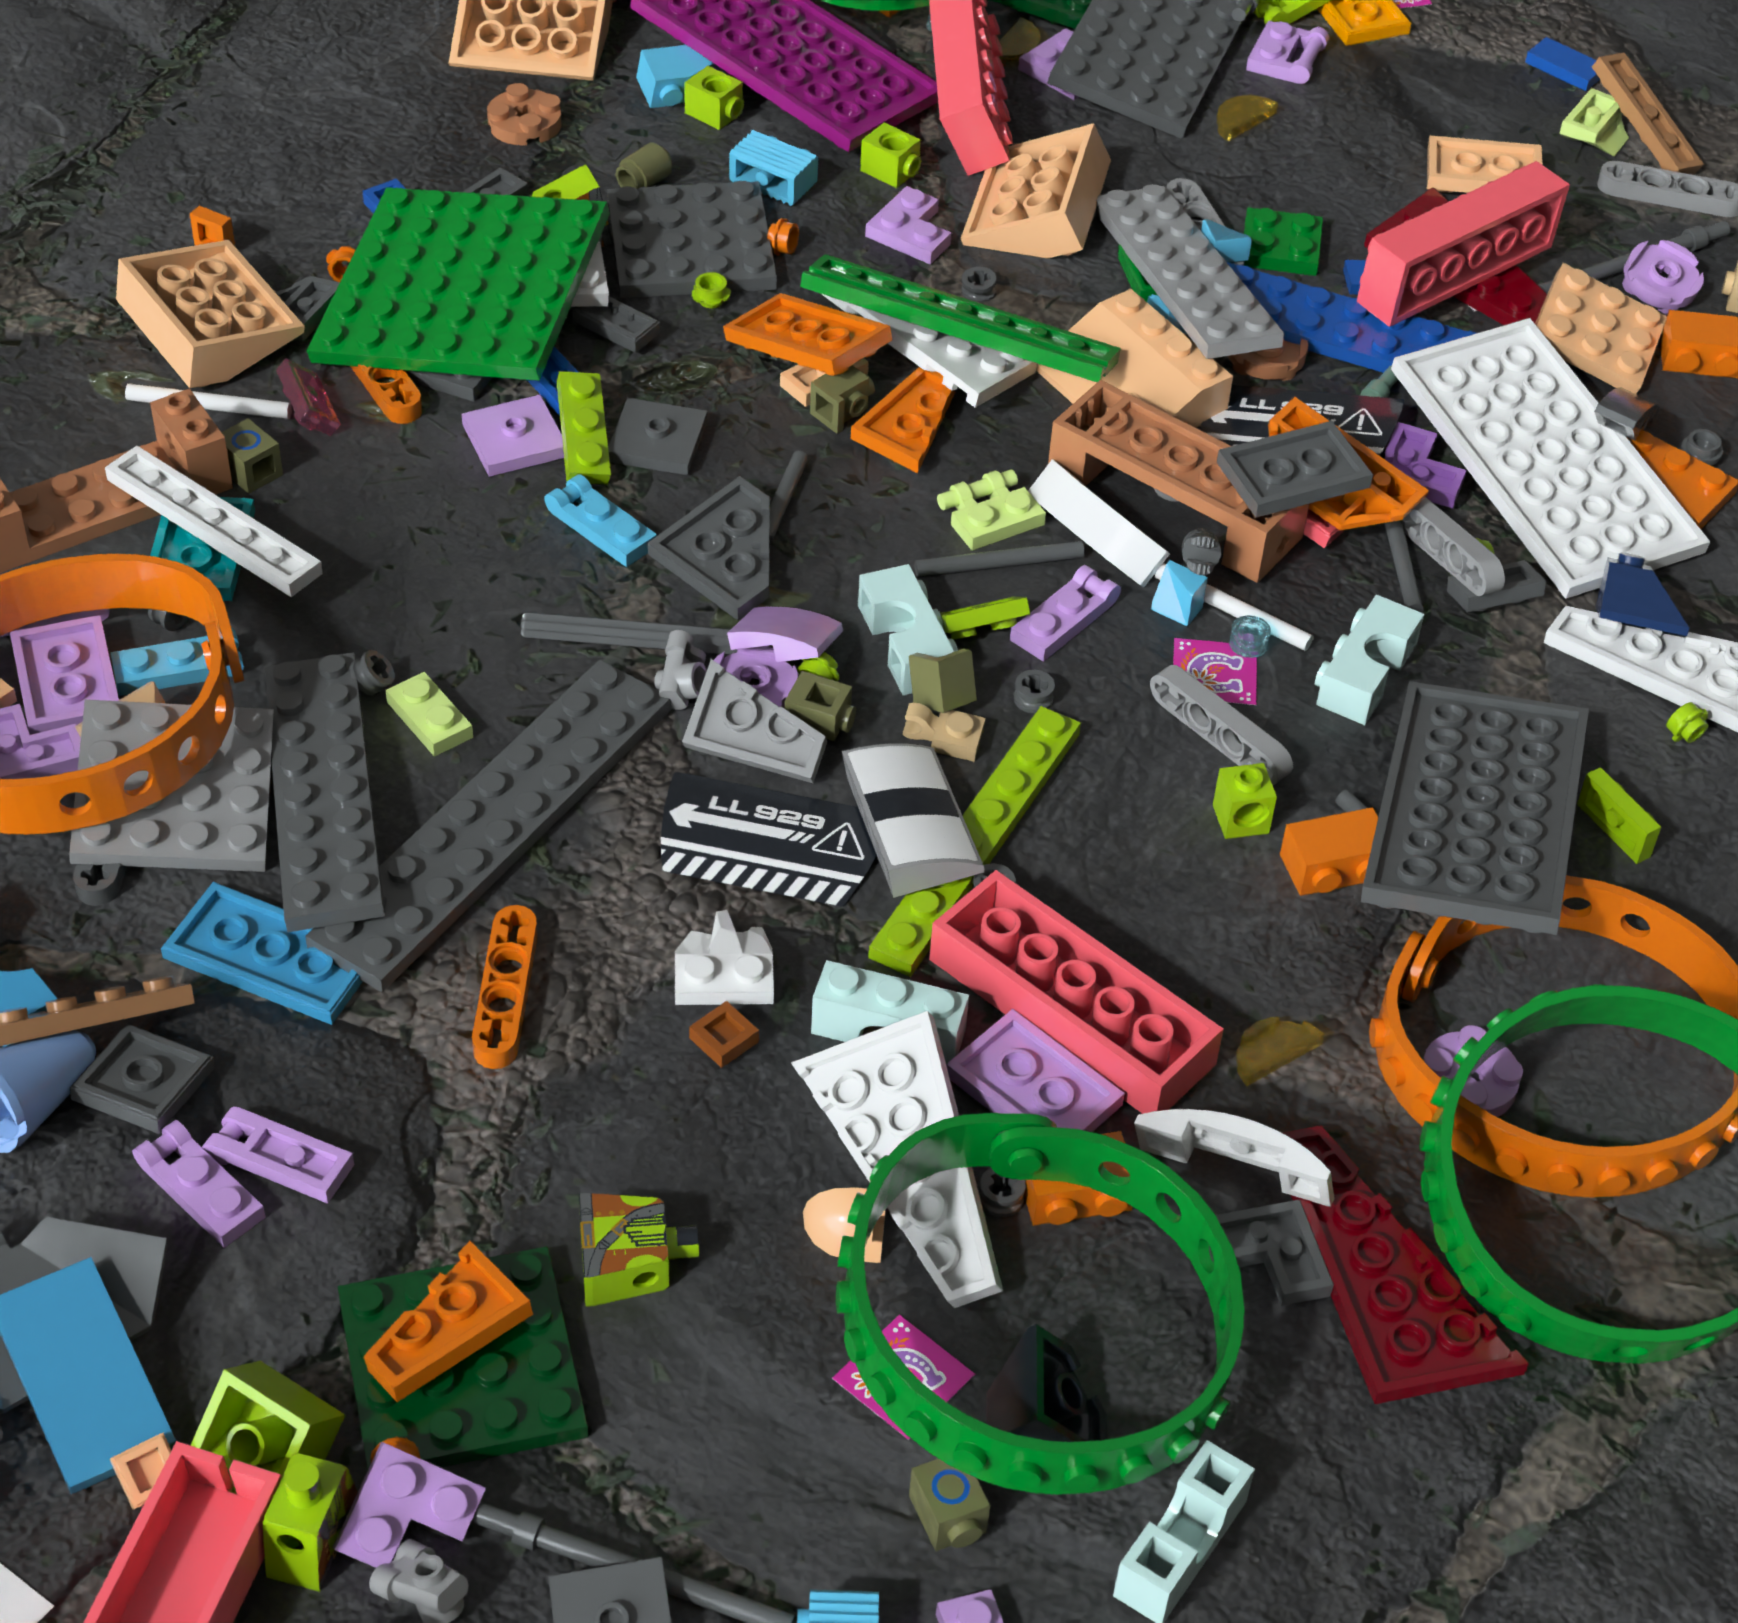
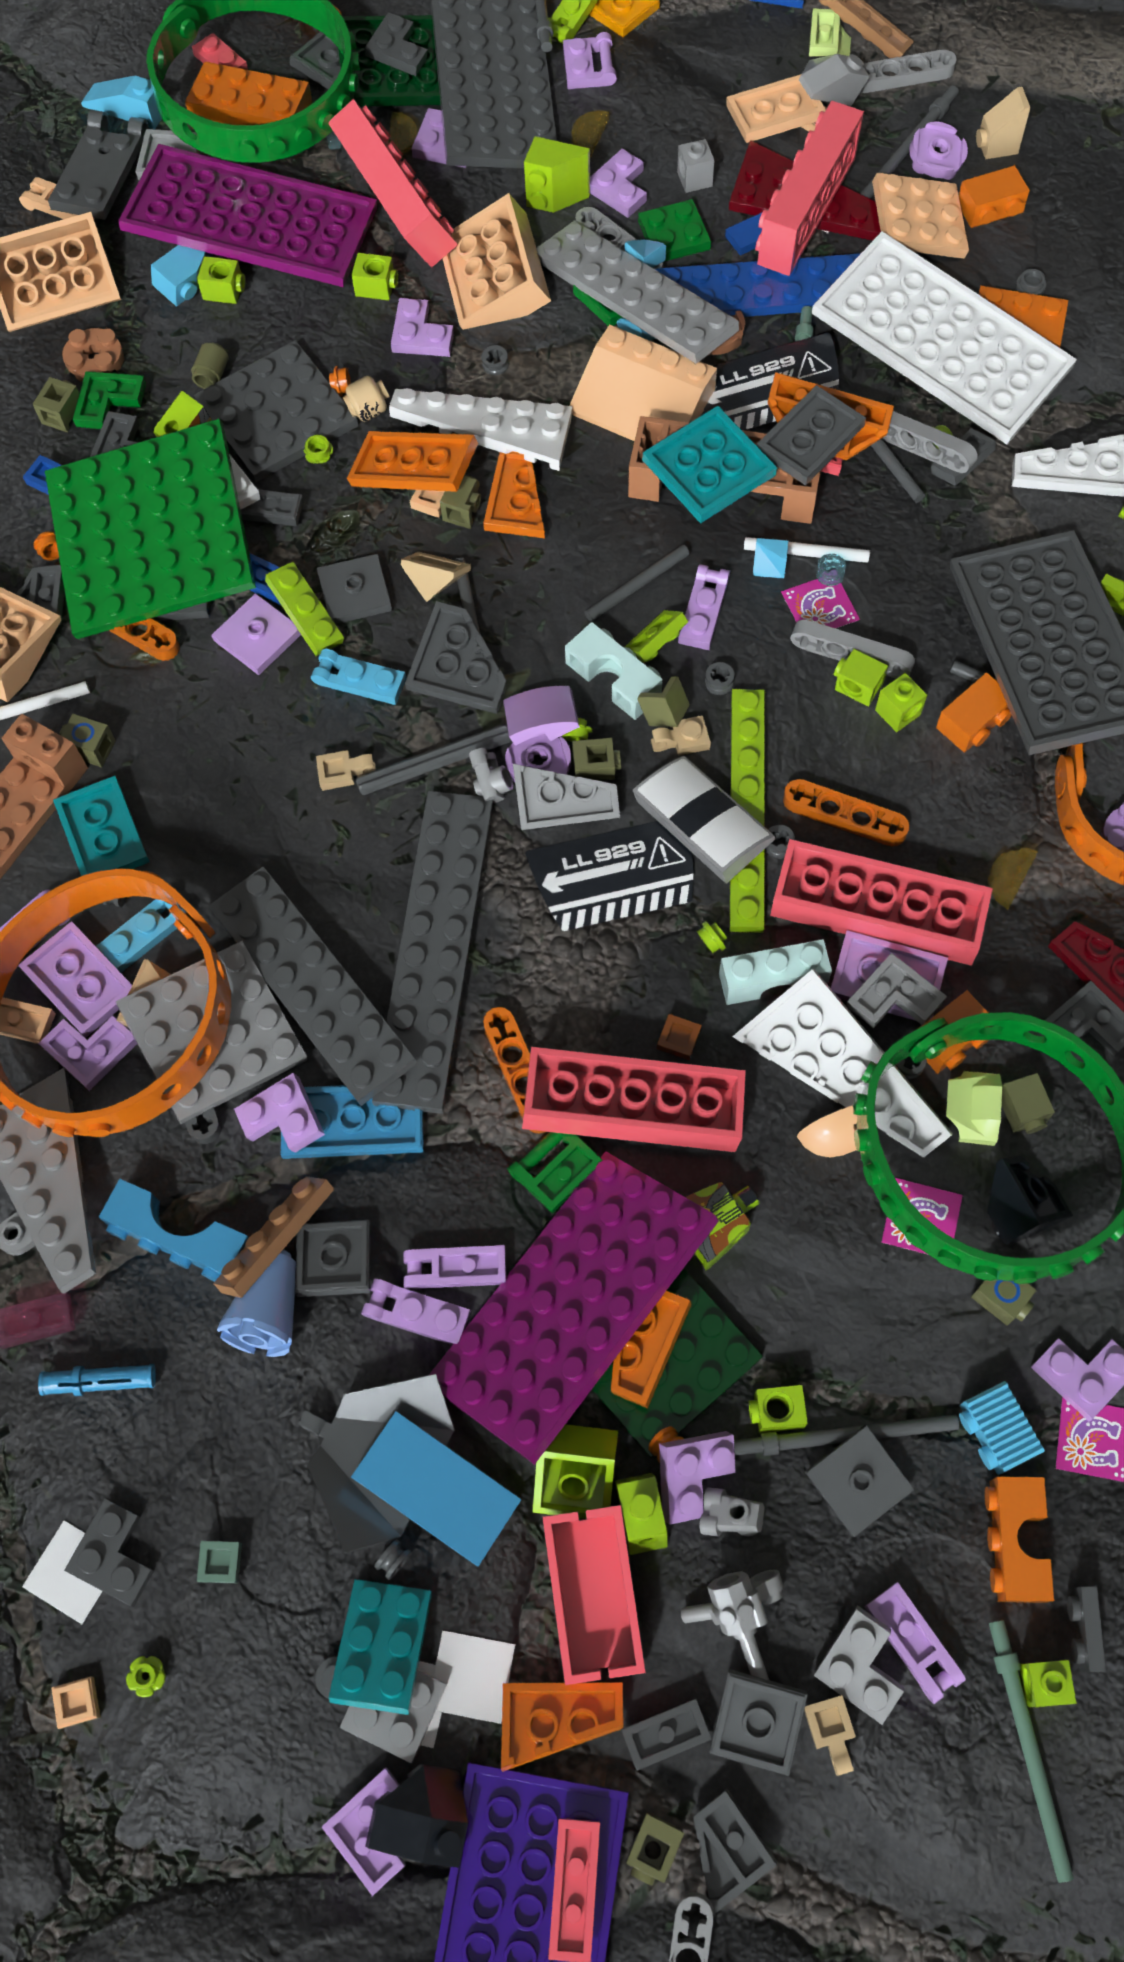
camera: 20 degrees left, 20 degrees up
white plate [105,446,323,597] -> none
light nougat tile [110,1432,172,1510] -> none
clear pink plate [276,358,341,436] -> none
dark grey bush [349,650,395,696] -> none
yellowish green plate [386,672,473,757] -> none
white plate [675,910,774,1005] -> none
medium azure brick [729,130,818,206] -> none
green plate [800,254,1121,382] -> none
yellowish green plate [937,469,1046,551] -> none
white slope [1028,459,1170,587] -> none
white slope [1134,1109,1334,1207] -> none
dark grey hinge [1182,528,1221,575] -> none
light aqua arch [1315,594,1424,725] -> none
medium lavender plate [1384,422,1467,508] -> none
dark grey slope [1594,387,1660,441] -> none
dark blue slope [1595,552,1689,636] -> none
none -> olive brick [33,377,79,433]
none -> green plate [73,371,146,429]
none -> lavender plate [234,1073,325,1153]
none -> tan plate [316,750,376,791]
none -> tan head [343,375,390,422]
none -> tan slope [401,552,471,602]
none -> magenta plate [428,1151,719,1465]
none -> green plate [507,1132,603,1214]
none -> coral brick [522,1047,746,1152]
none -> lime slope [524,136,590,213]
none -> lavender plate [590,149,647,218]
none -> teal plate [642,406,777,523]
none -> light grey brick [677,139,714,193]
none -> lime plate [697,921,727,953]
none -> lime brick [749,1385,808,1433]
none -> orange beam [783,779,910,846]
none -> light grey slope [799,54,870,106]
none -> lime brick [834,649,888,707]
none -> light grey plate [846,953,947,1028]
none -> yellowish green slope [946,1071,1002,1146]
none -> olive brick [1002,1073,1055,1134]

